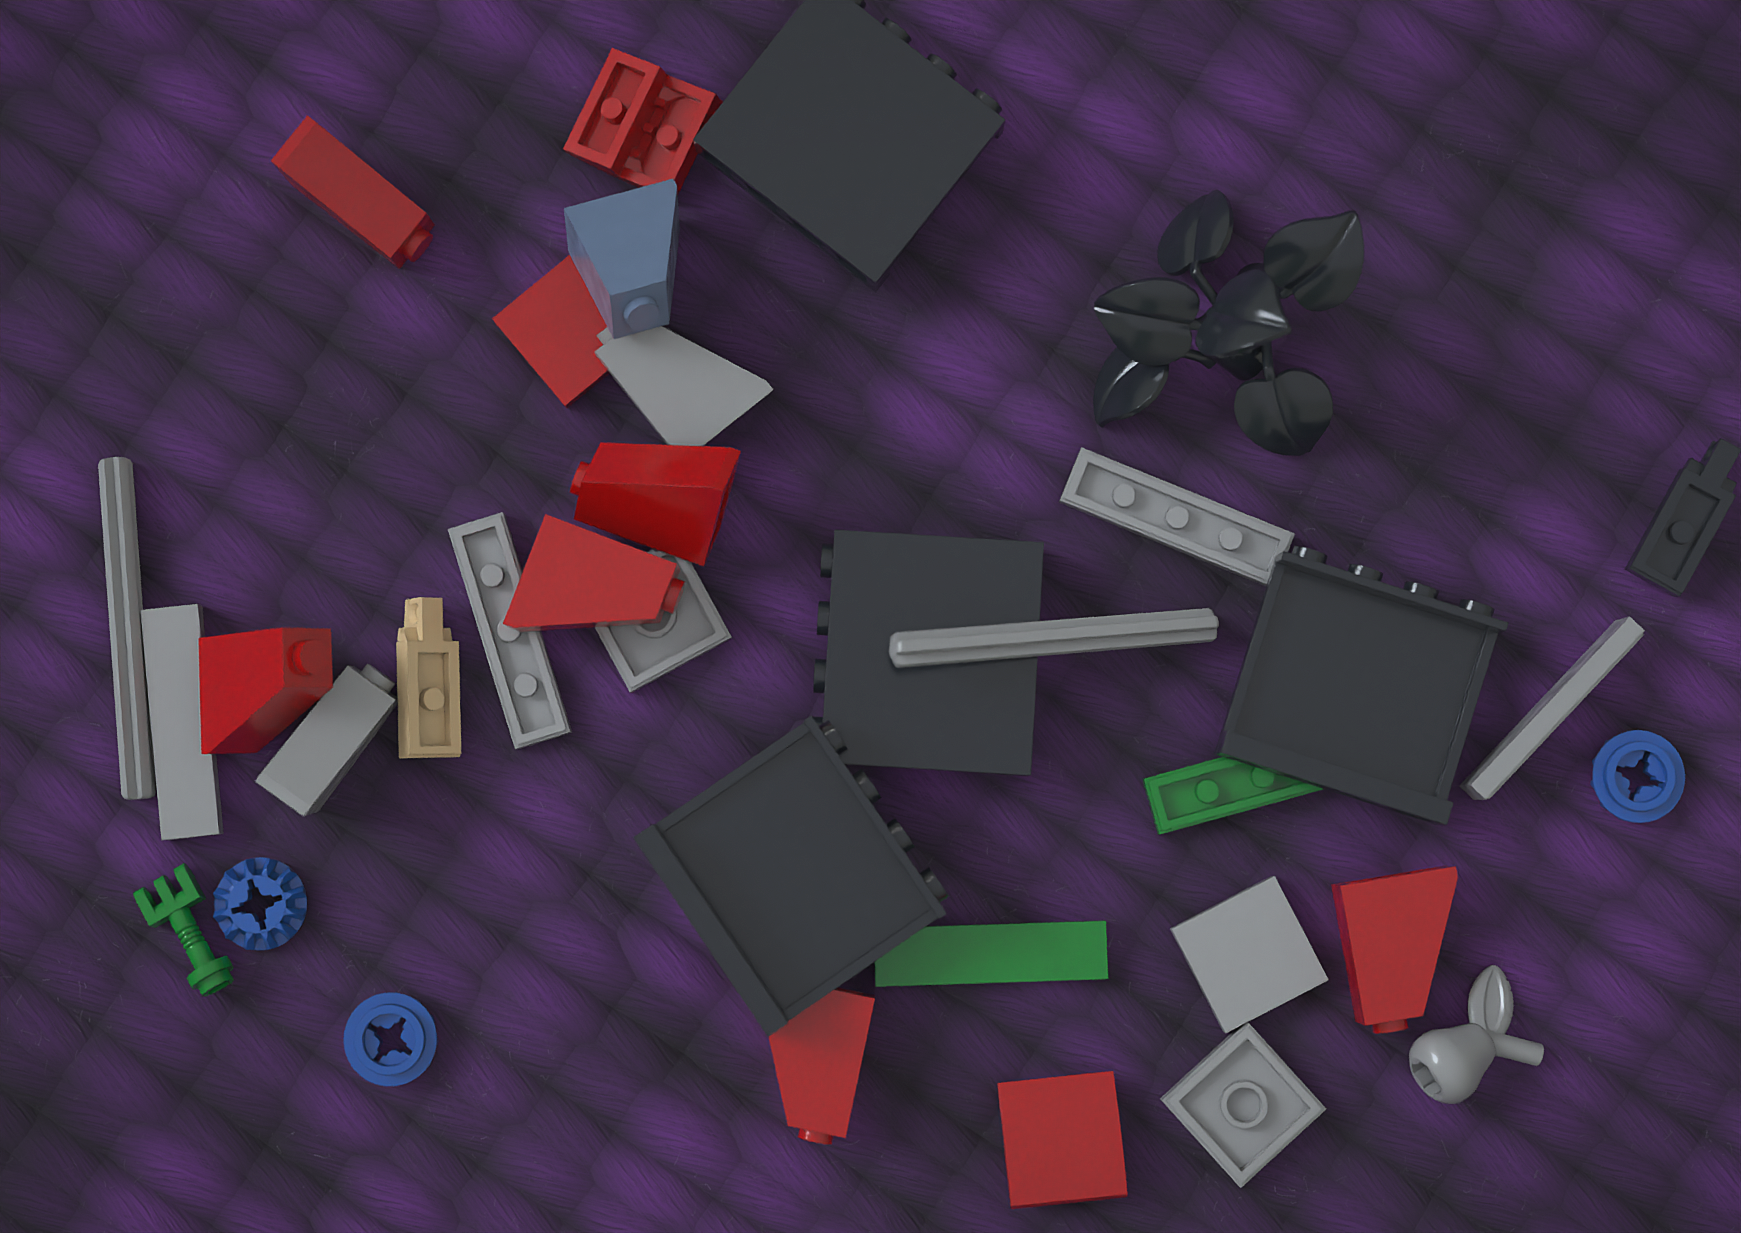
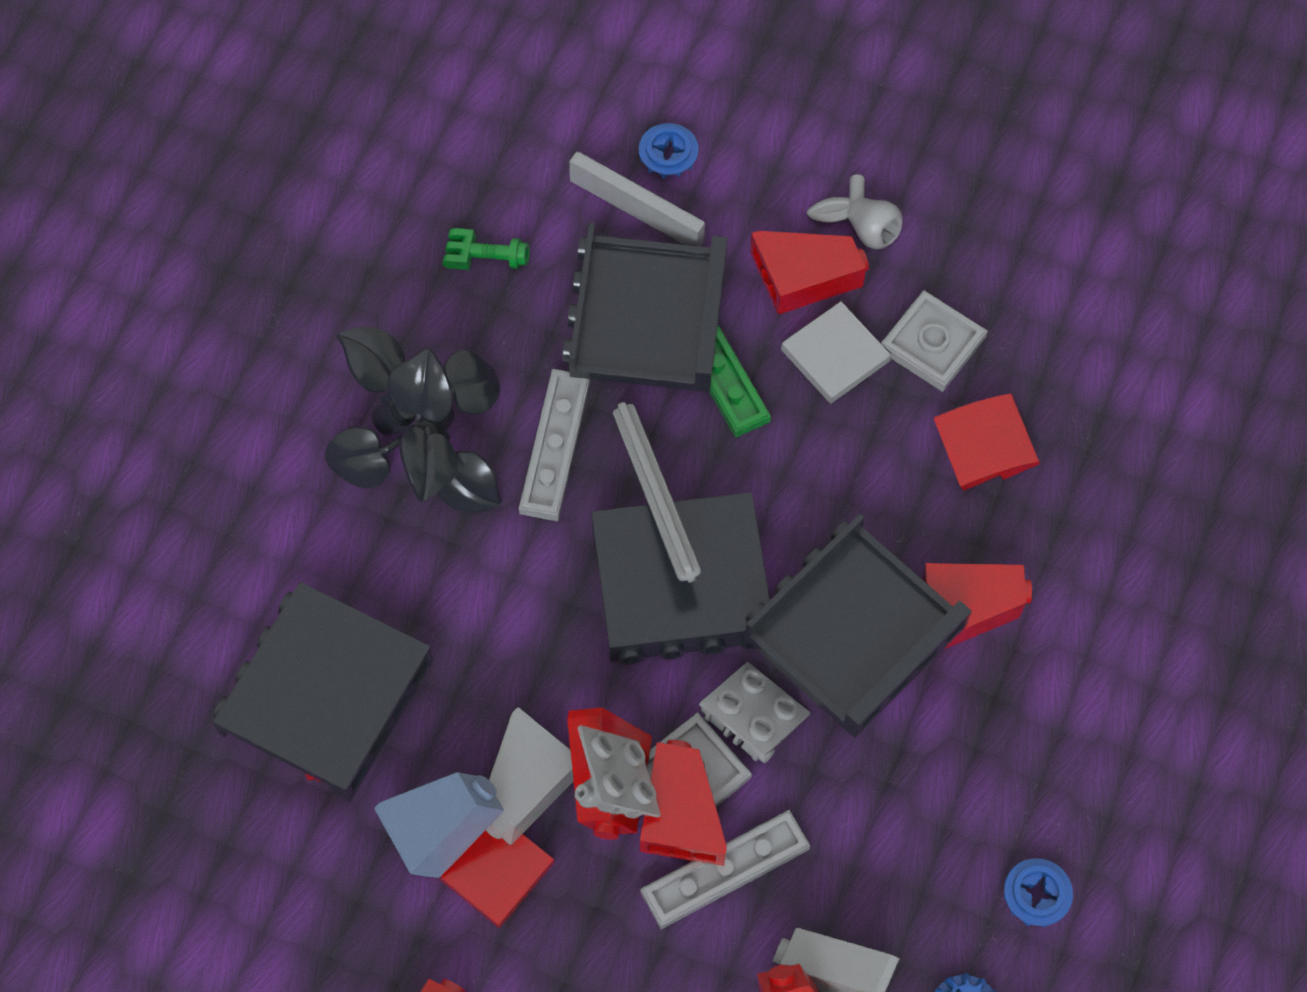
camera: 100 degrees left, 20 degrees down
tan hinge [396,597,461,758] -> none
red slope [563,48,723,194] -> none
green tile [875,920,1108,987] -> none
black hinge [1624,438,1741,597] -> none
none -> green hinge [442,228,530,270]
none -> light grey hinge [575,725,661,819]
none -> light grey hinge [699,662,811,763]

